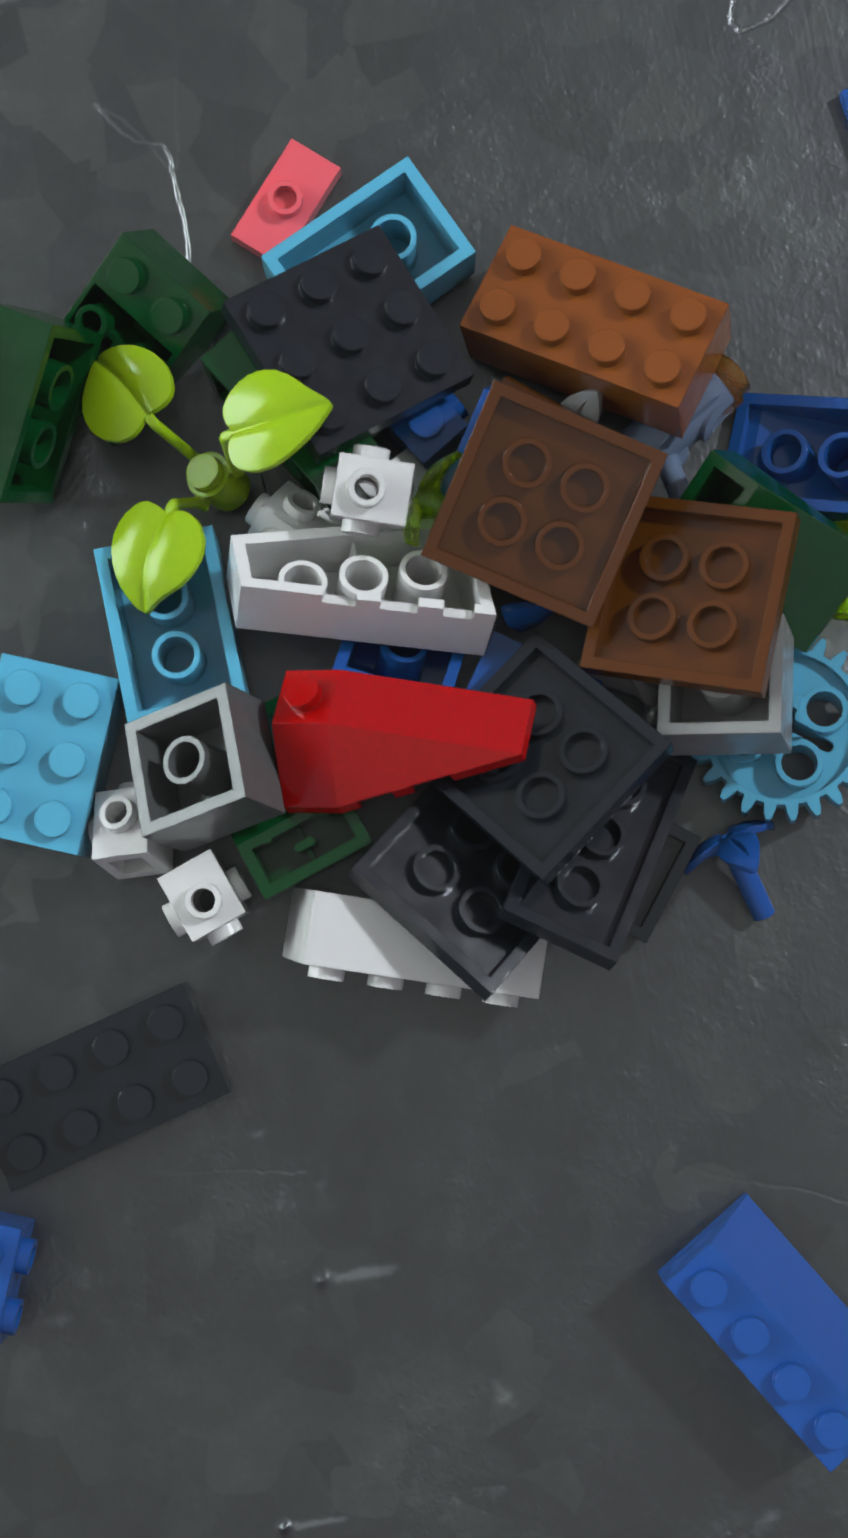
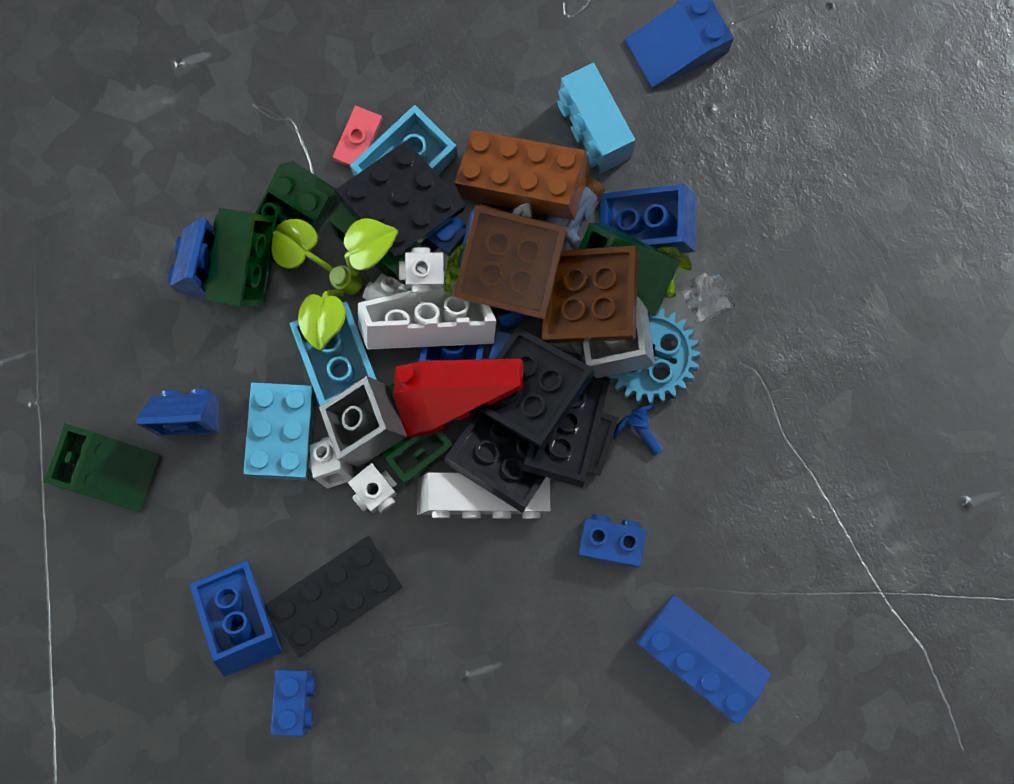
camera: 10 degrees left, 5 degrees down
none -> medium azure brick [557,62,635,174]
none -> blue brick [578,514,647,568]

